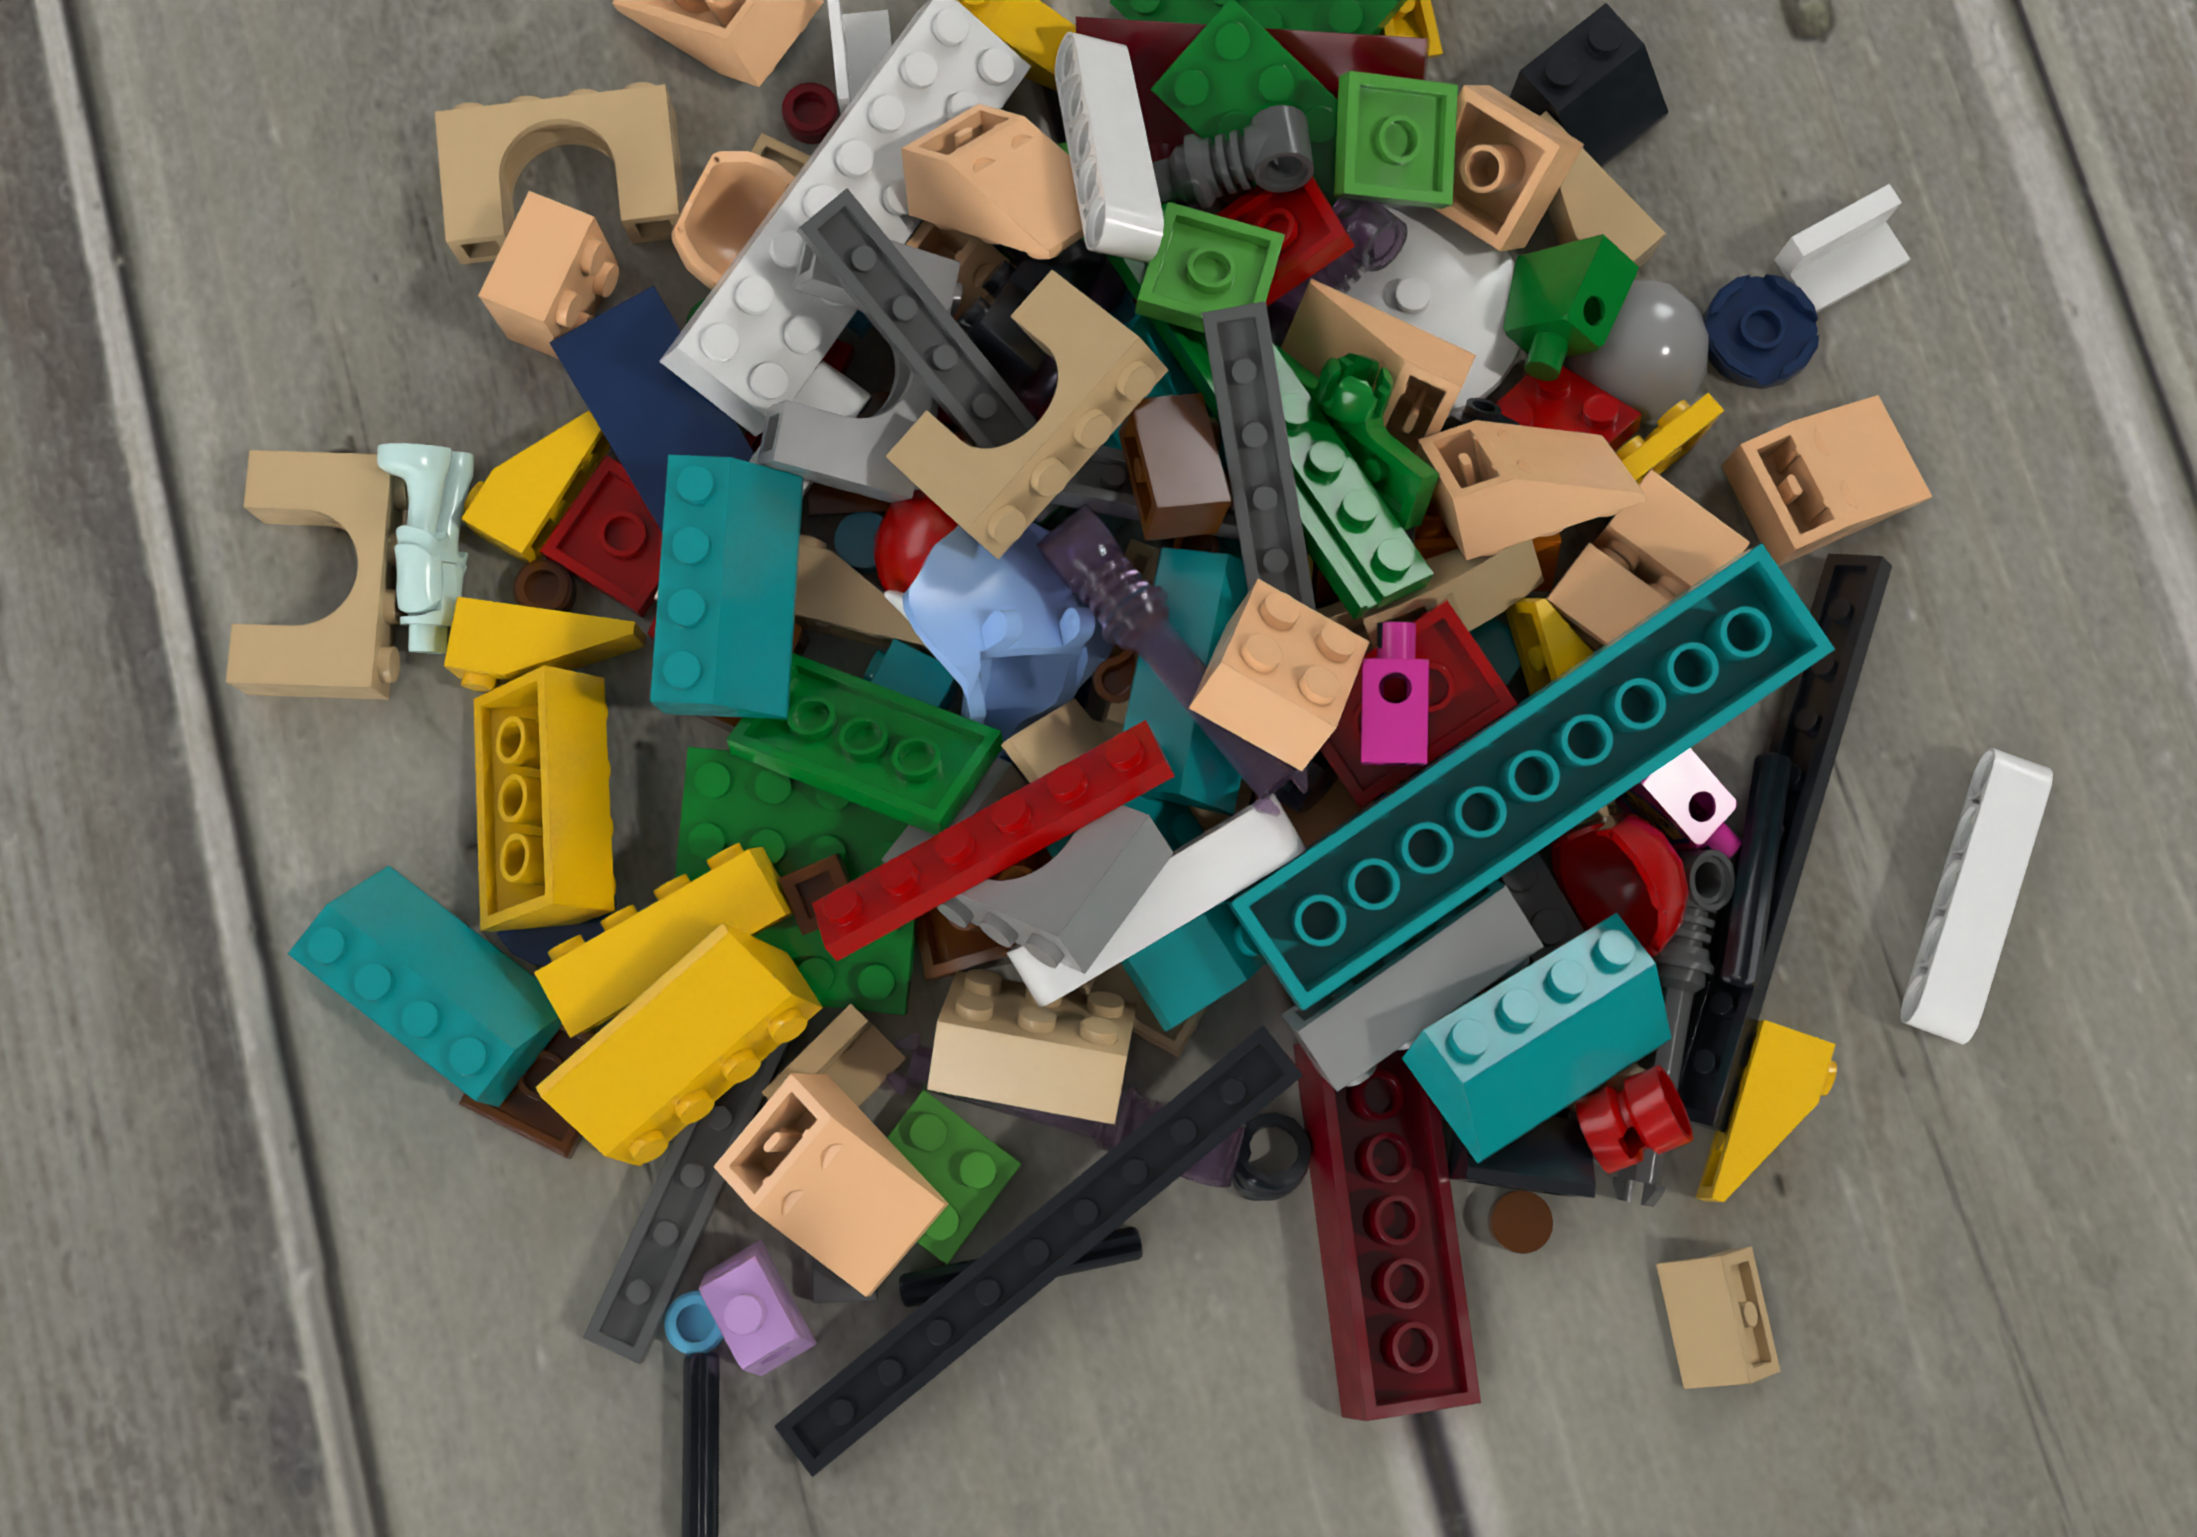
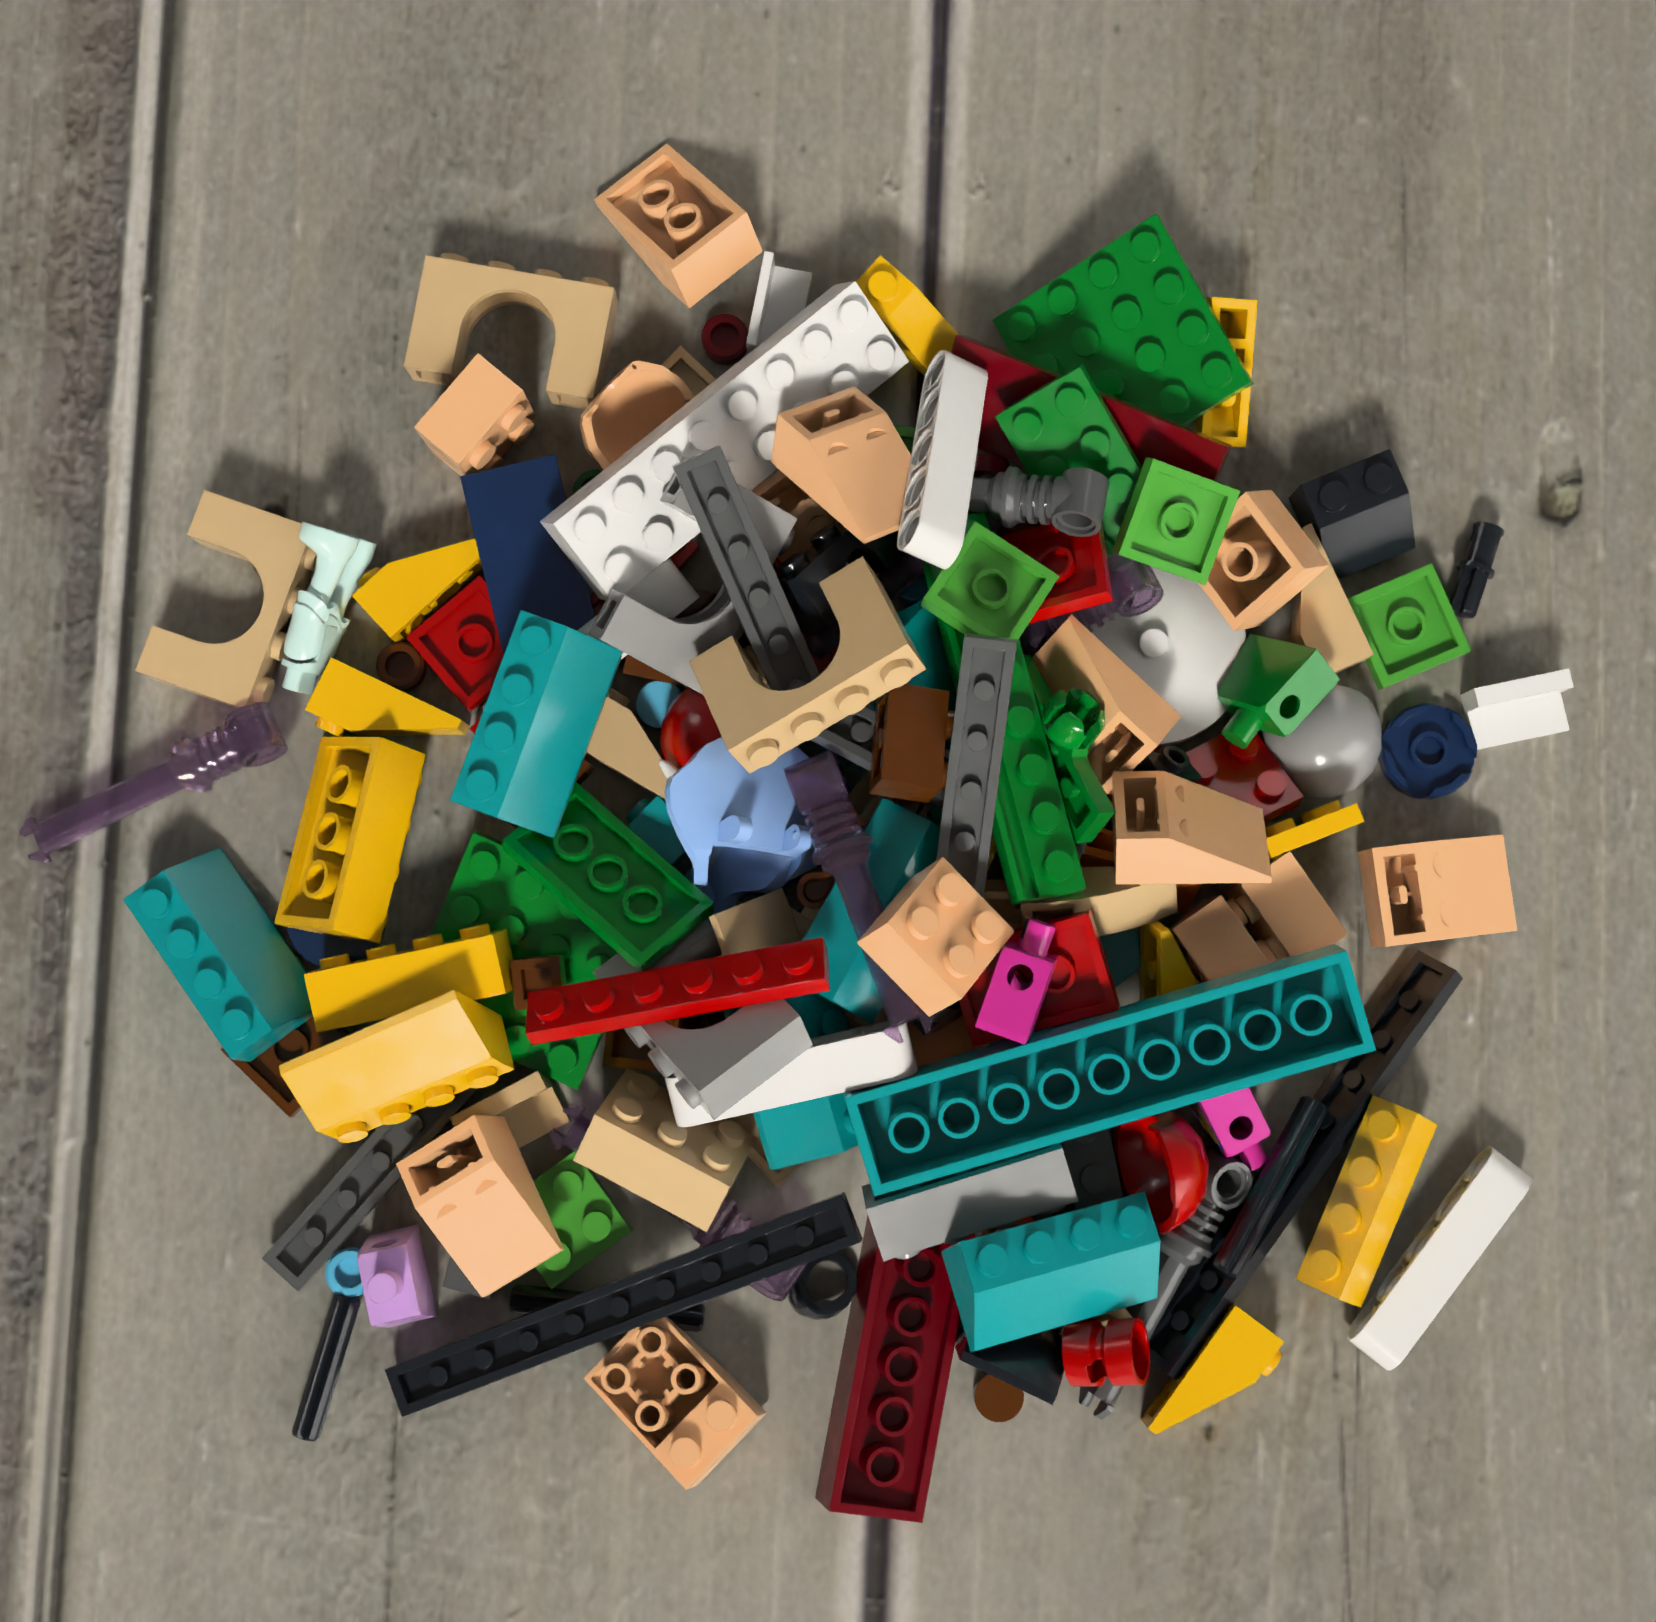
camera: 20 degrees right, 5 degrees up
tan panel [1656,1246,1781,1389] -> none
none -> clear purple piece [19,702,288,863]
none -> light nougat slope [584,1316,767,1490]
none -> yellow brick [1296,1095,1437,1308]
none -> bright green plate [1347,563,1471,691]
none -> black axle [1450,521,1504,619]

